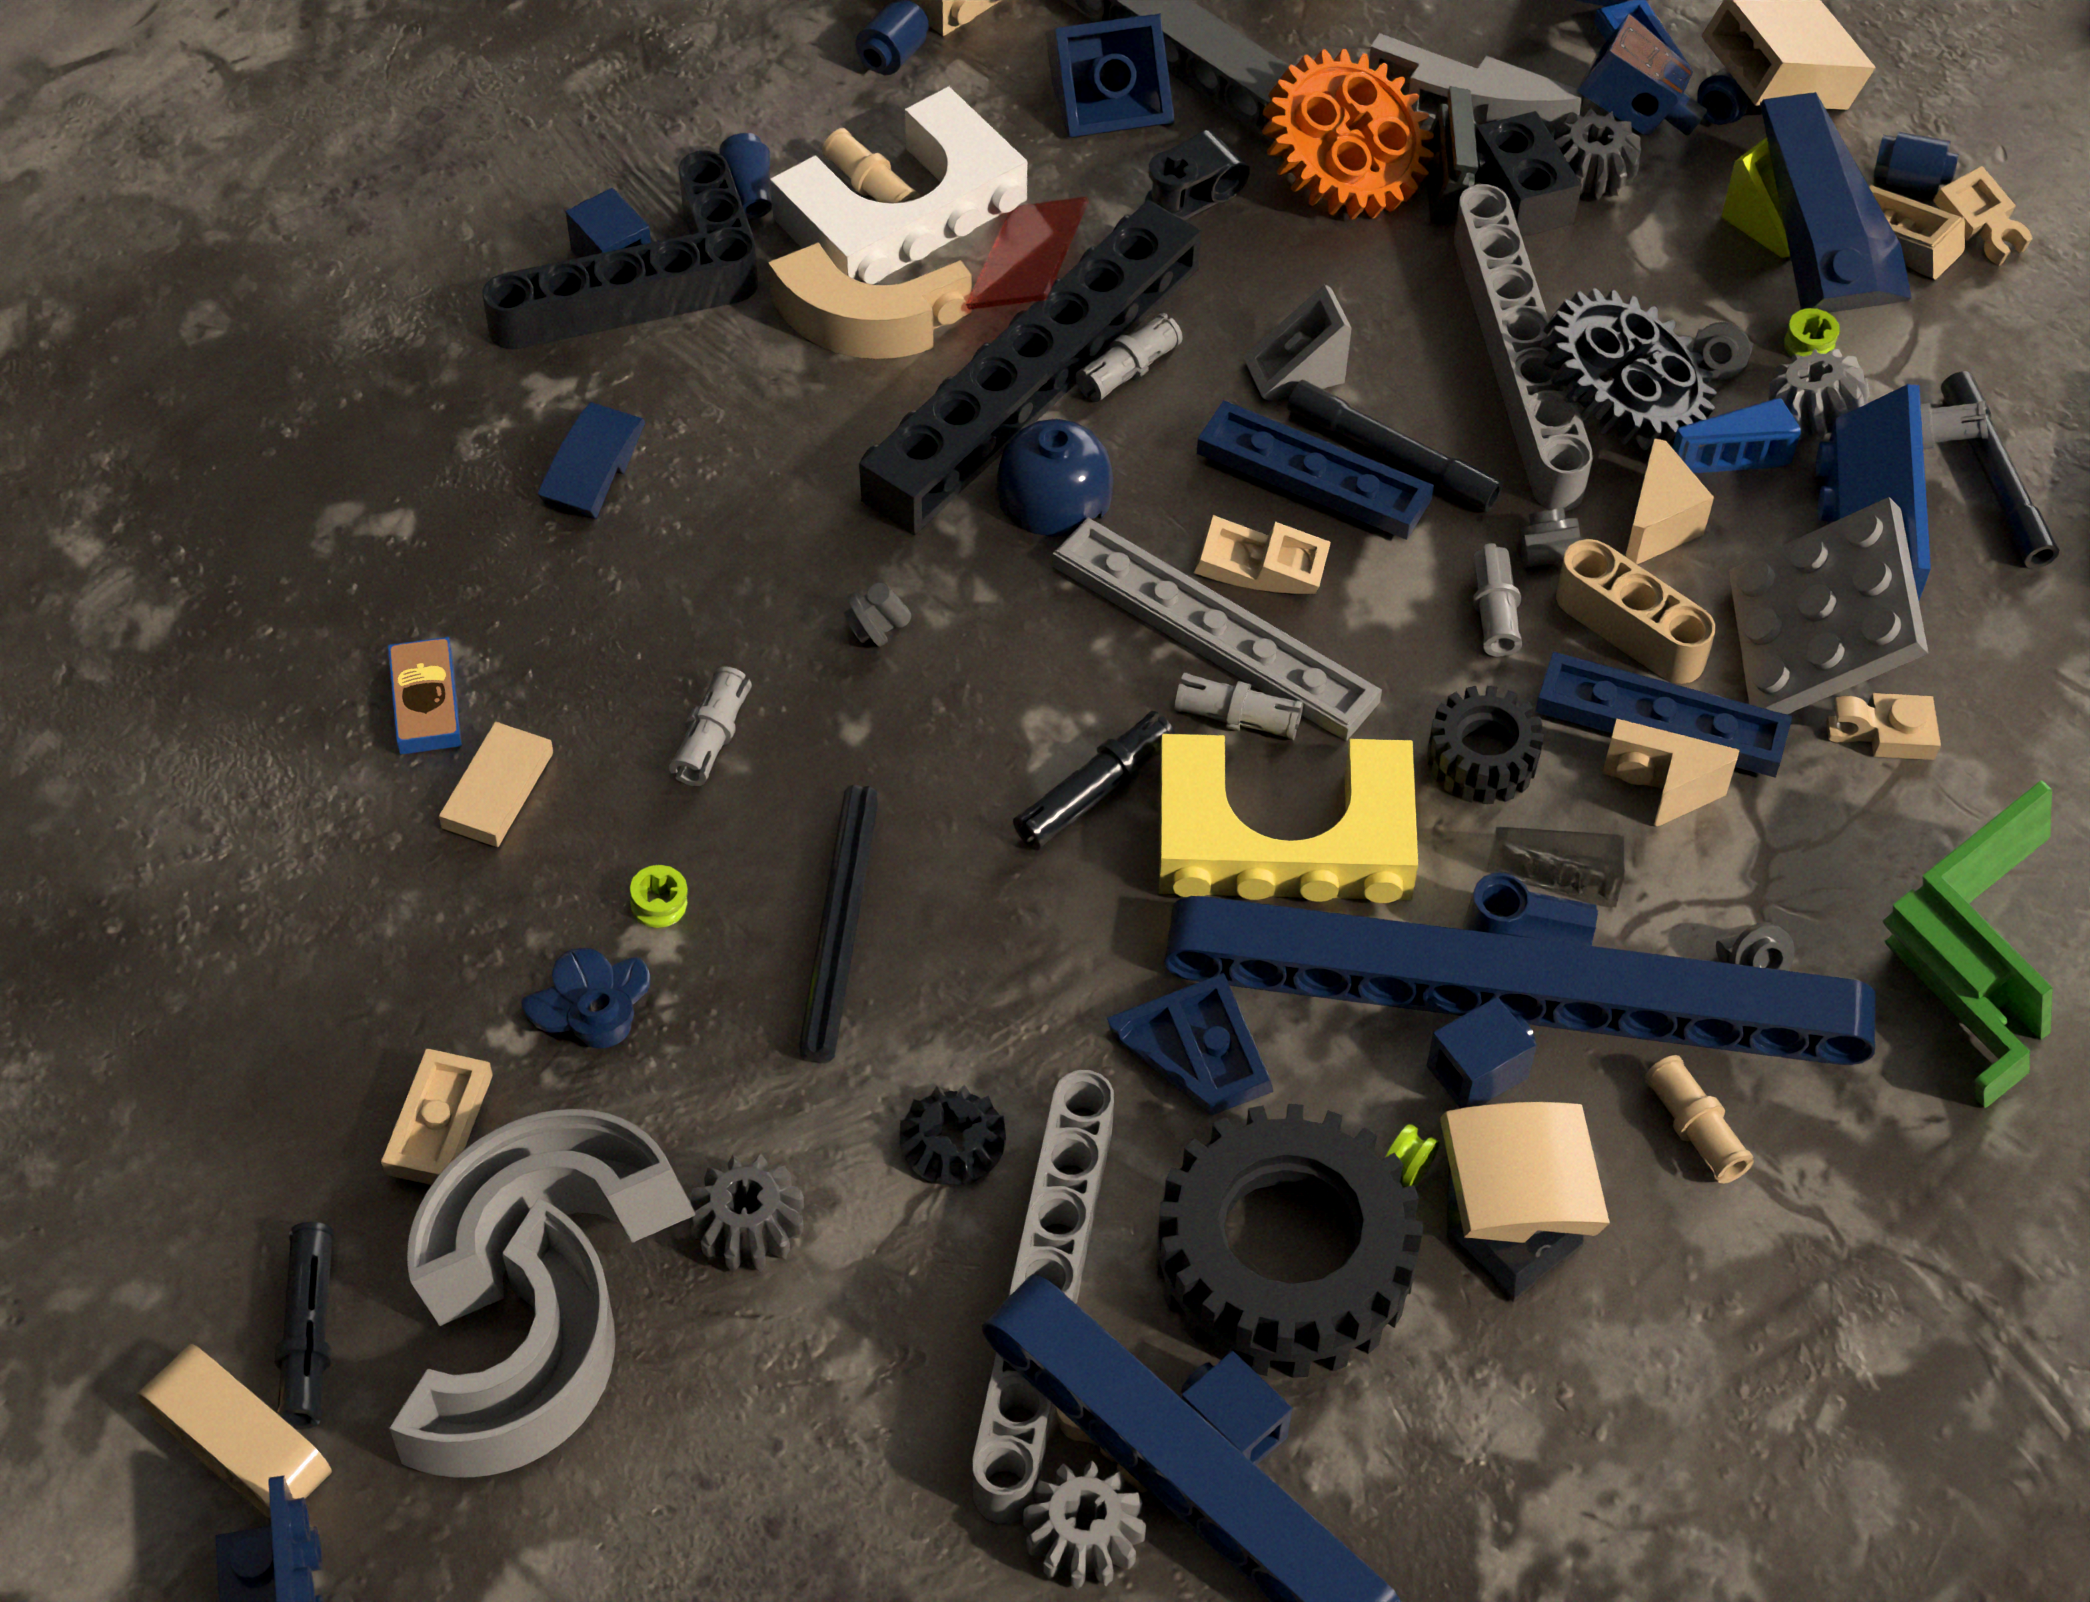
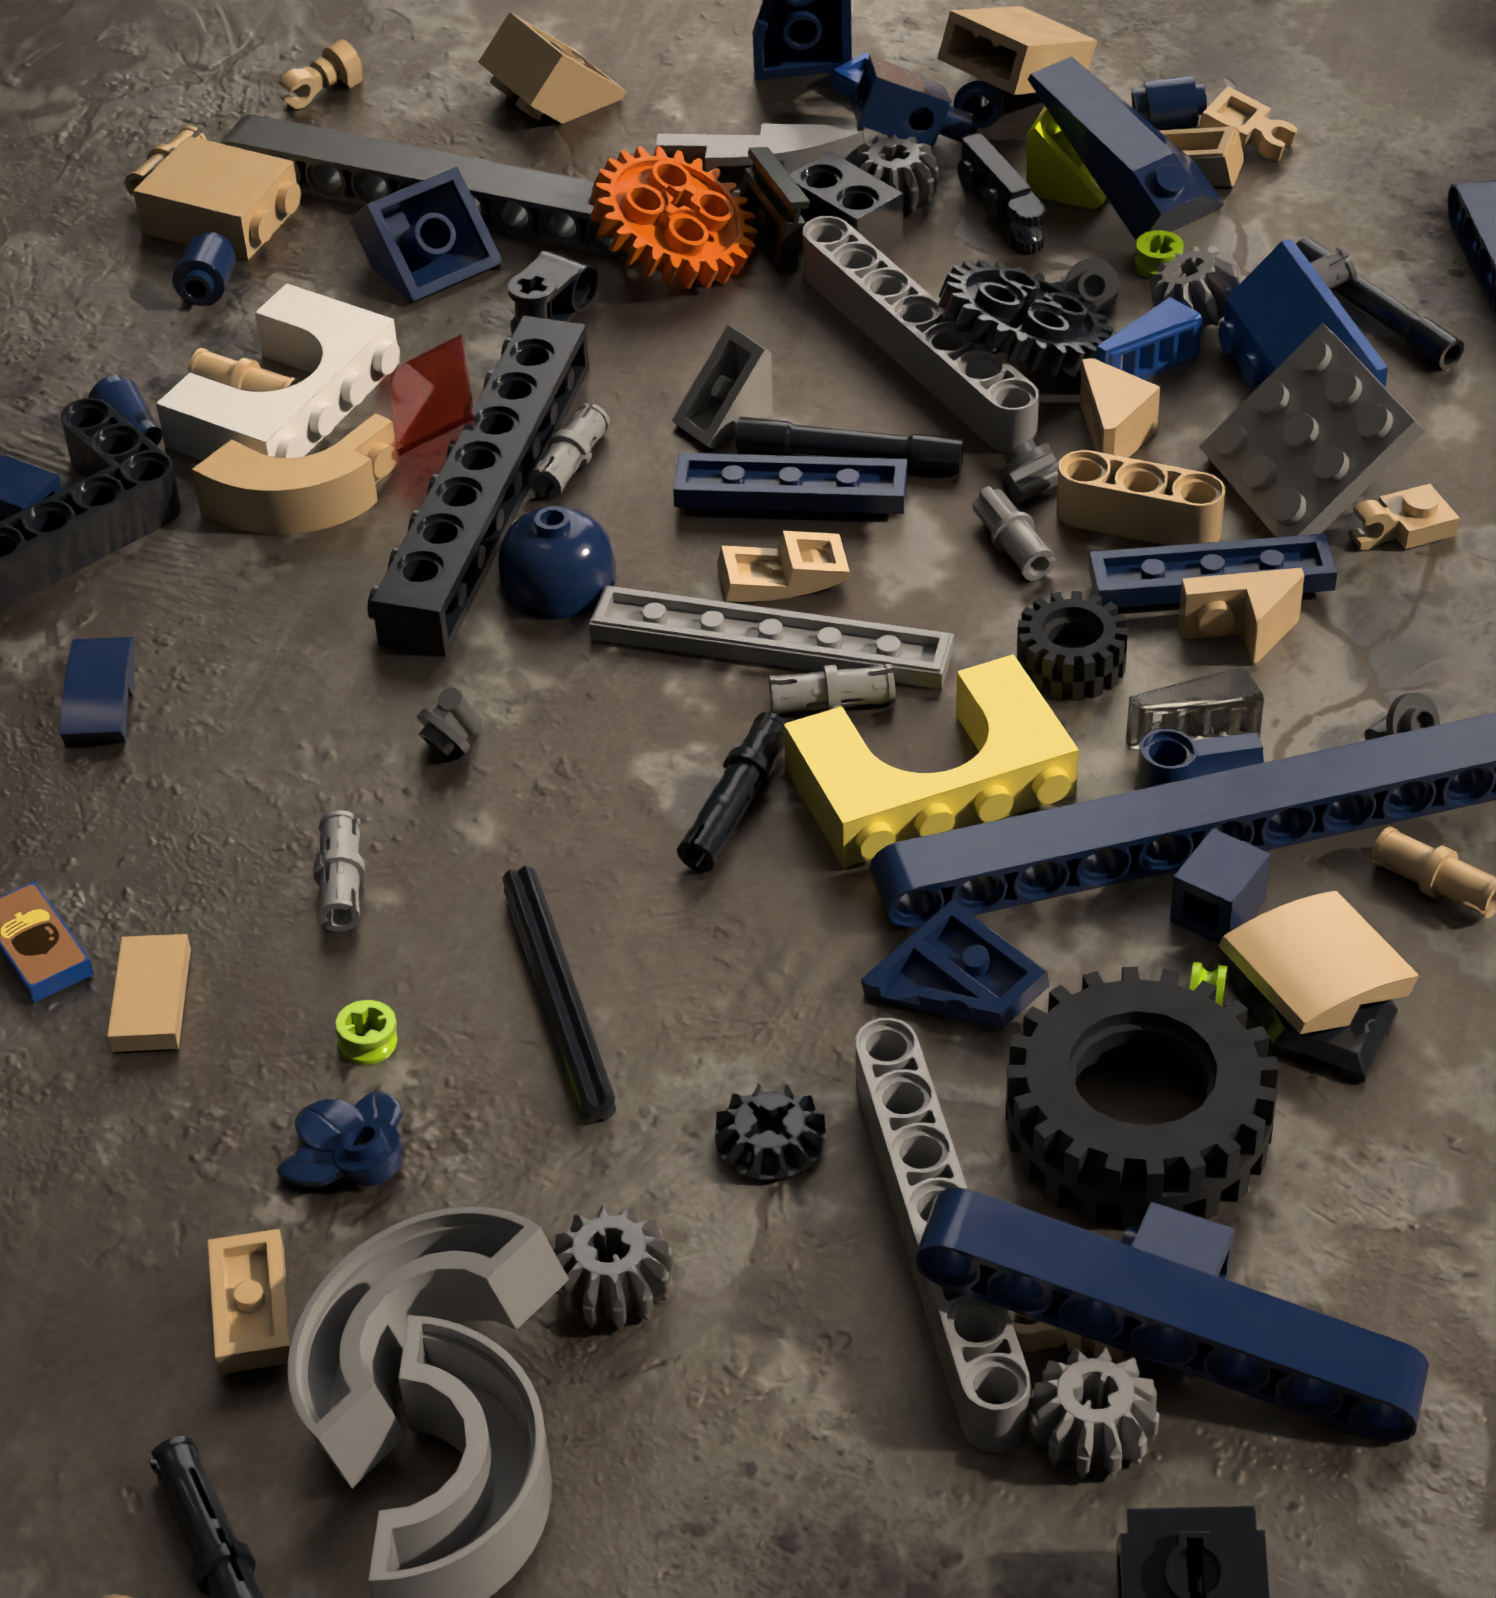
camera: 20 degrees left, 10 degrees down
none -> black hinge [957,133,1046,255]

